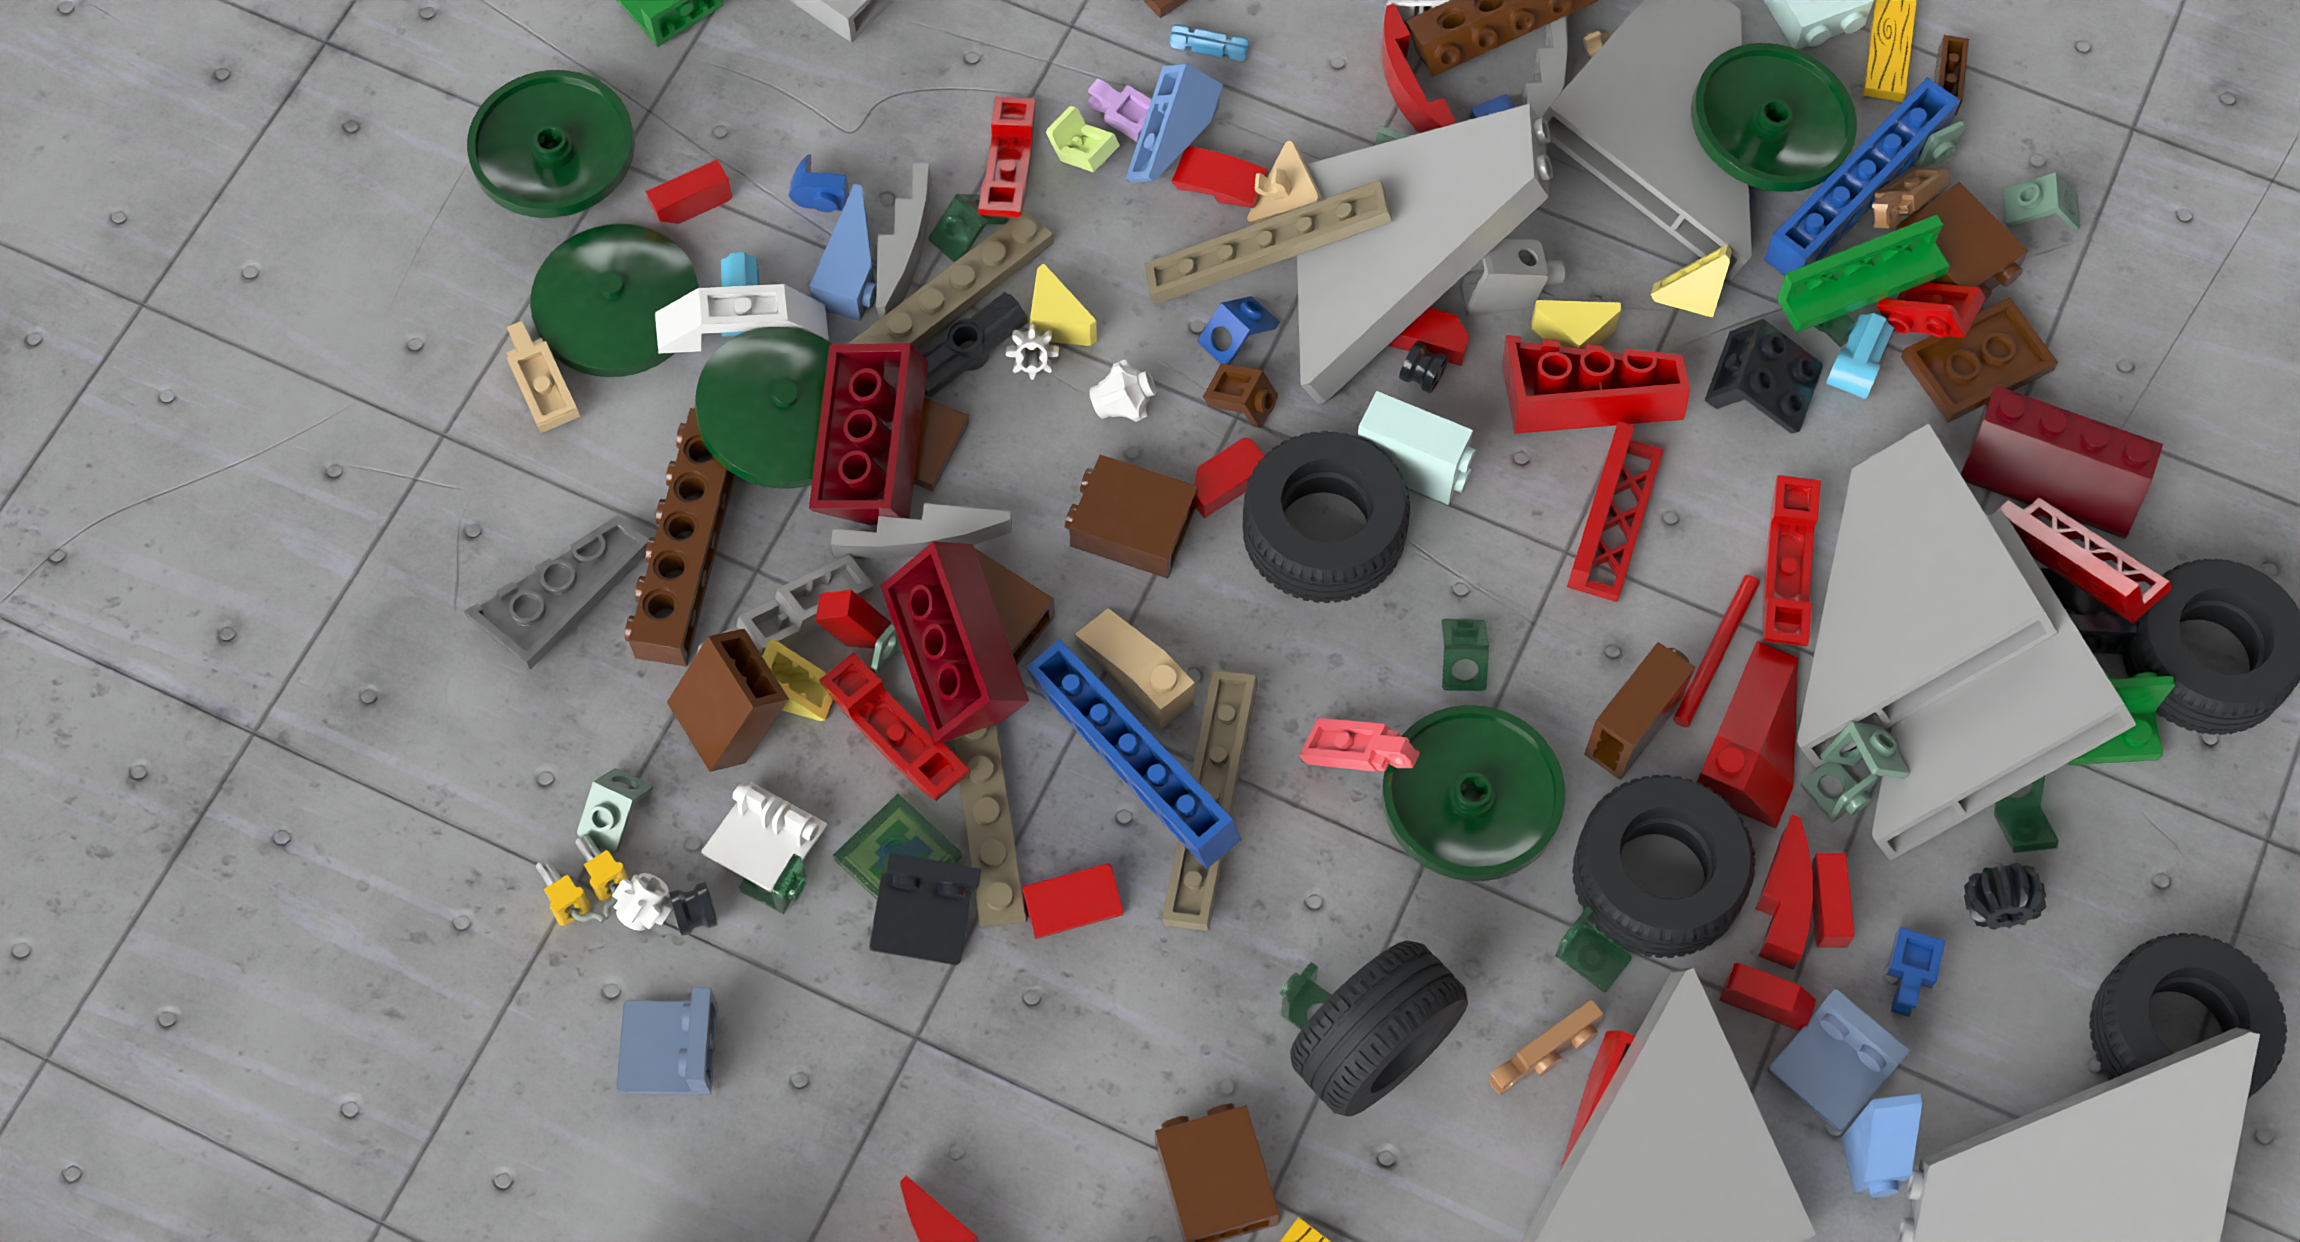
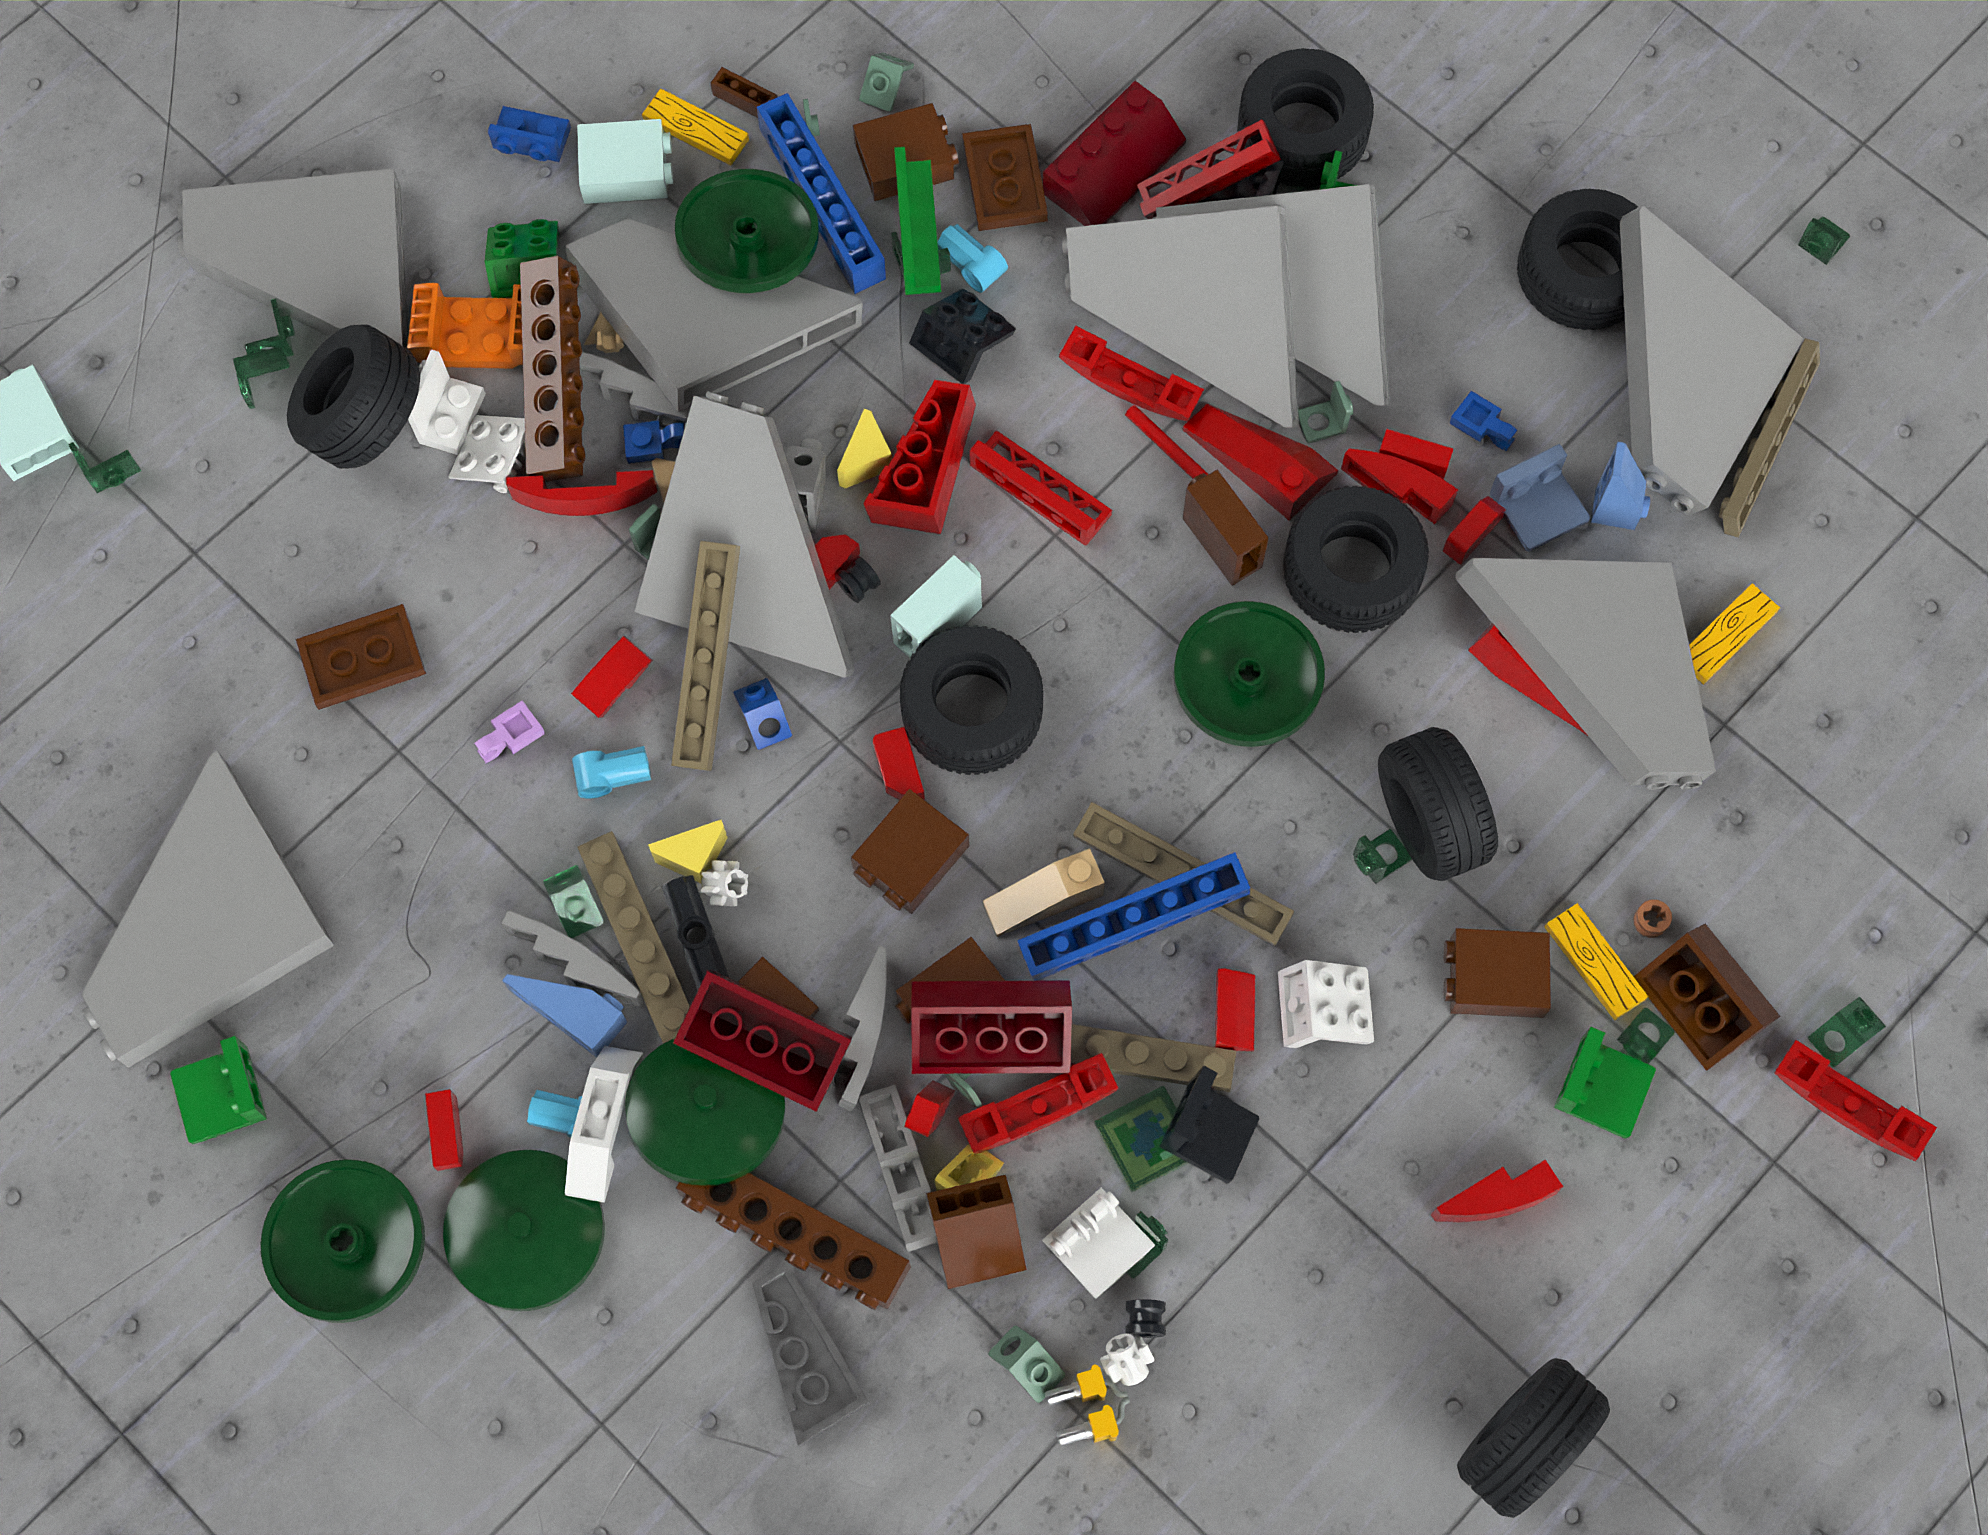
camera: 70 degrees left, 5 degrees up
tan hinge [506,321,580,433] -> none
sand blue bracket [616,987,718,1095] -> none
blue plate [788,154,849,212] -> none
red slope [978,96,1036,218] -> none
yellowish green bracket [1046,106,1120,173] -> none
white rock [1090,359,1156,422] -> none
medium blue slope [1125,63,1223,183] -> none
dark azure axle [1170,24,1249,61] -> none
reddish brown bracket [1203,363,1278,428] -> none
tan piece [1247,141,1322,224] -> none
coral hinge [1299,718,1420,771] -> none
clear green bracket [1441,619,1489,691] -> none
medium nougat plate [1488,999,1603,1096] -> none
clear green bracket [1555,906,1632,992] -> none
light yellow slope [1651,244,1732,318] -> none
sand green bracket [1820,721,1910,779] -> none
medium nougat hinge [1872,167,1951,229] -> none
red bracket [1877,283,1986,338] -> none
black gear [1964,863,2046,930] -> none
clear green bracket [1993,776,2059,853] -> none
none -> medium azure piece [572,746,651,799]
none -> white bracket [1278,960,1374,1048]

